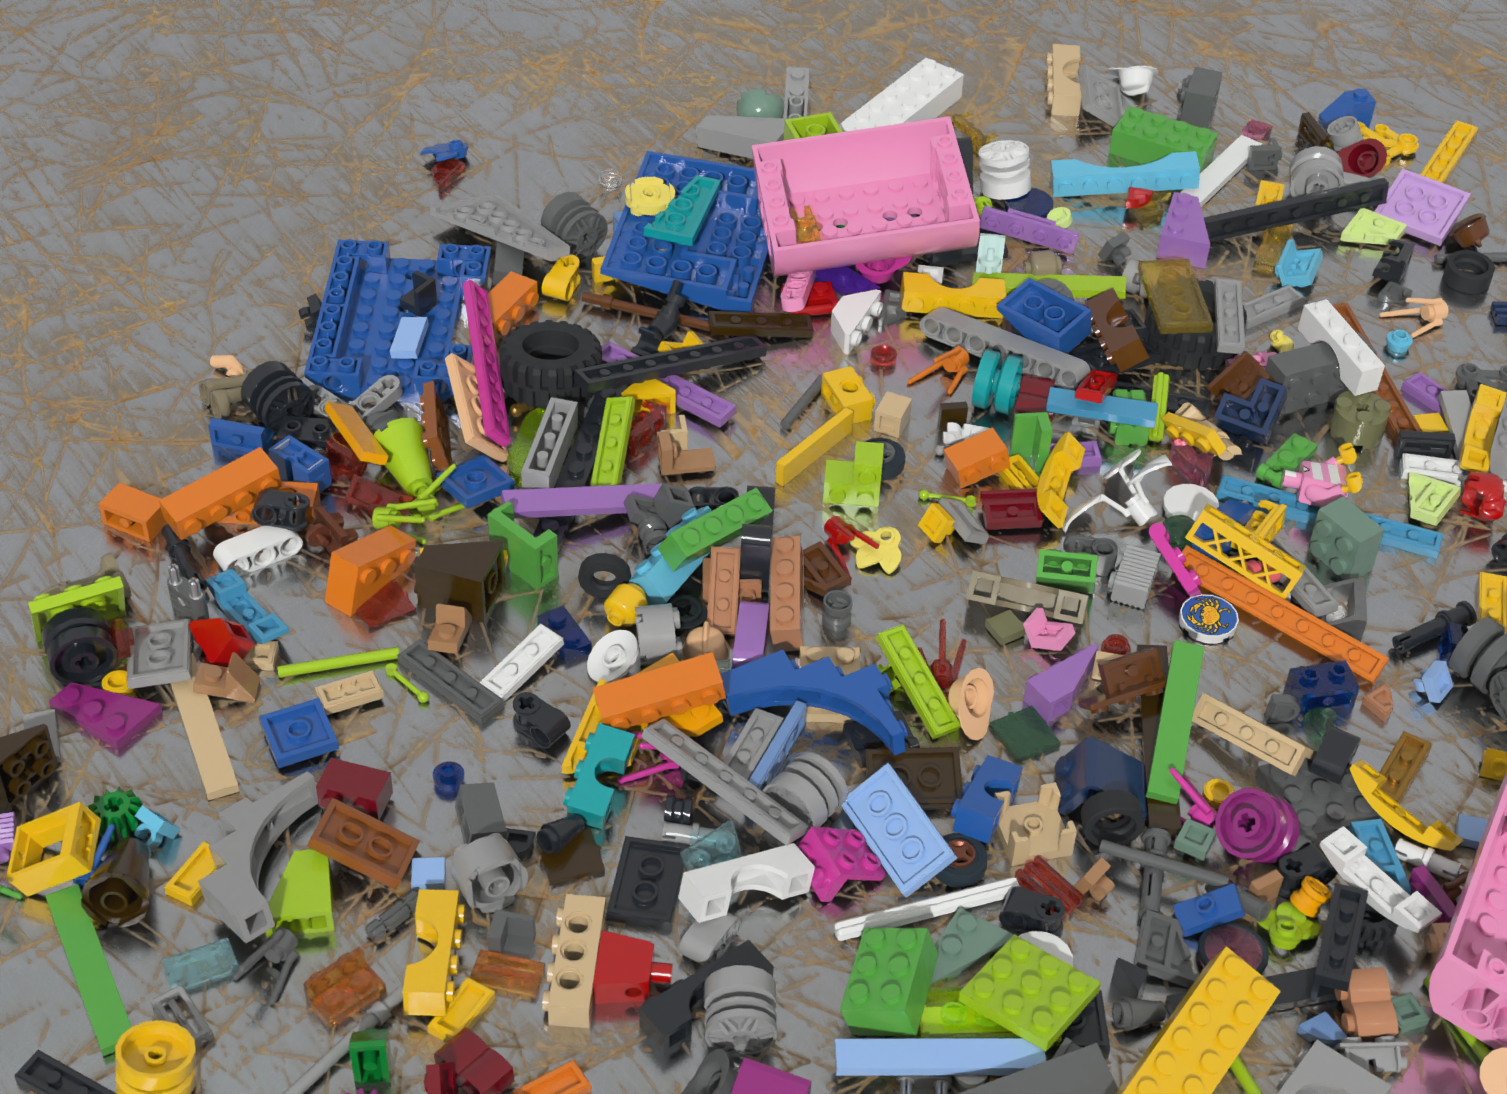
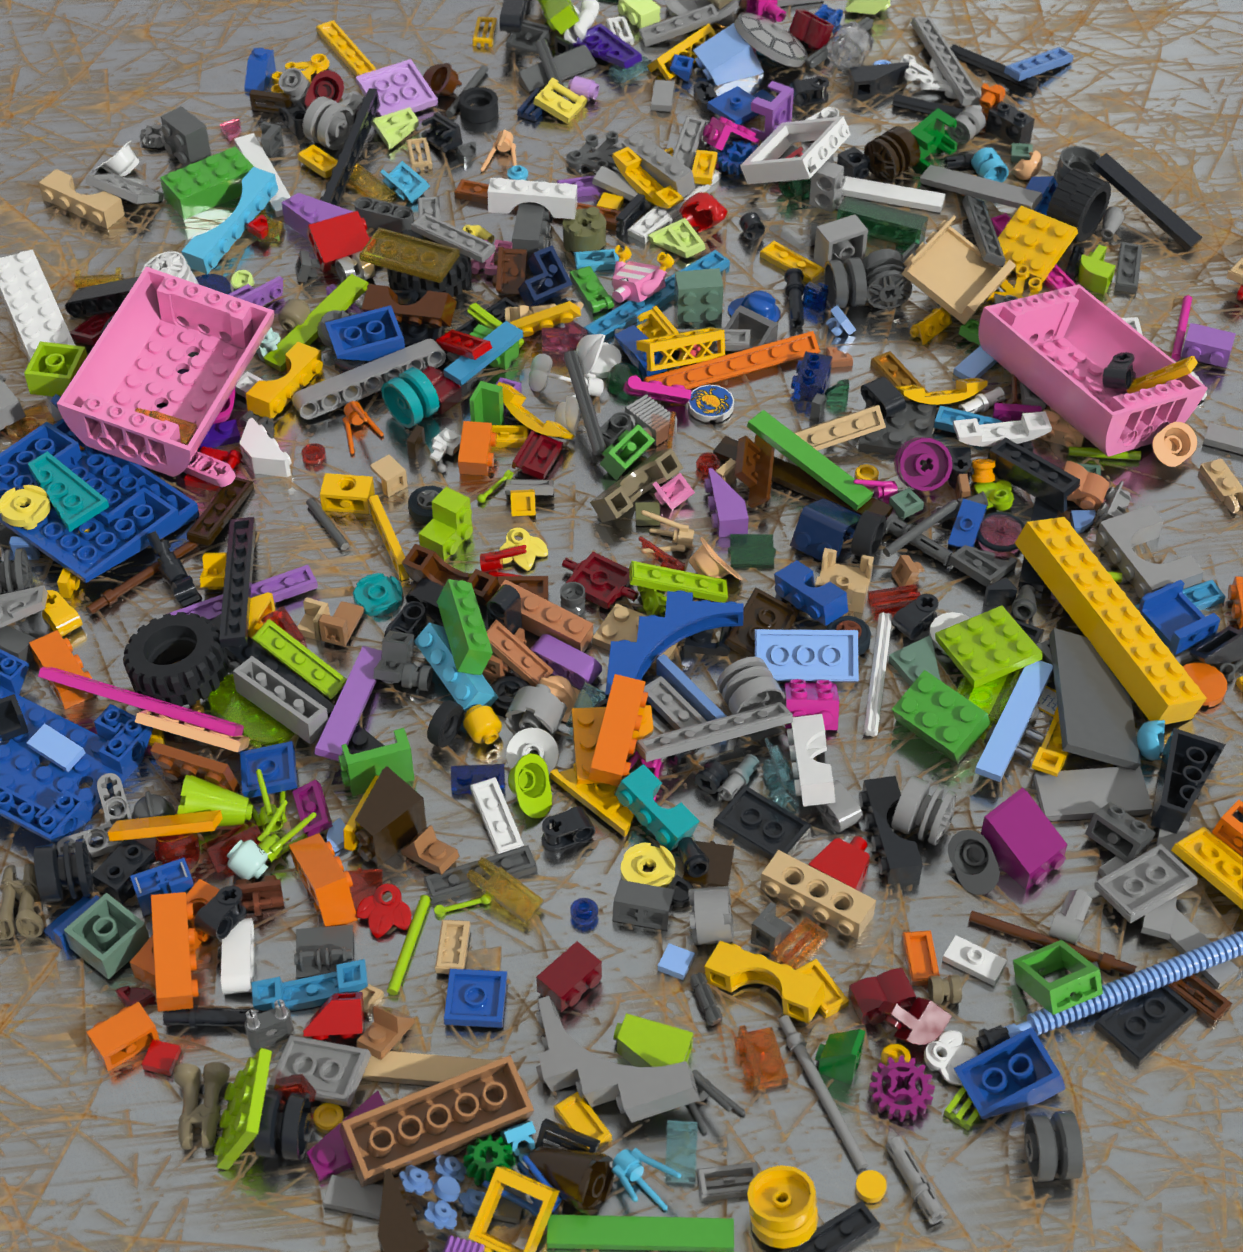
camera: 60 degrees left, 5 degrees up
dark orange plate [307,798,420,890] -> none
none -> sand green brick [64,893,150,979]
none -> red tile [141,1039,181,1076]
none -> light aqua head [227,840,268,880]
none -> magenta plate [292,779,333,837]
none -> dark grey hinge [294,925,353,979]
none -> red panel [307,211,375,273]
none -> medium nougat brick [339,1055,534,1187]
none -> teal tile [353,573,403,616]
none -> dark grey beam [354,197,414,235]
none -> red plate [356,883,412,939]
none -> medium blue plant [399,1155,486,1230]
none -> reddish brown arch [402,544,500,607]
none -> tan tile [406,137,433,171]
none -> clear yellow hinge [467,857,544,924]
none -> lime piece [508,753,552,819]
none -> black tile [535,1119,601,1153]
none -> dark red plate [562,552,639,610]
none -> dark grey axle [564,350,606,456]
none -> medium azure tile [574,249,619,271]
none -> medium azure plant [612,1148,682,1211]
none -> light yellow plate [620,843,675,888]
none -> tan plant [641,510,694,553]
none -> clear orange piece [667,412,676,451]
none -> blue piece [728,291,781,322]

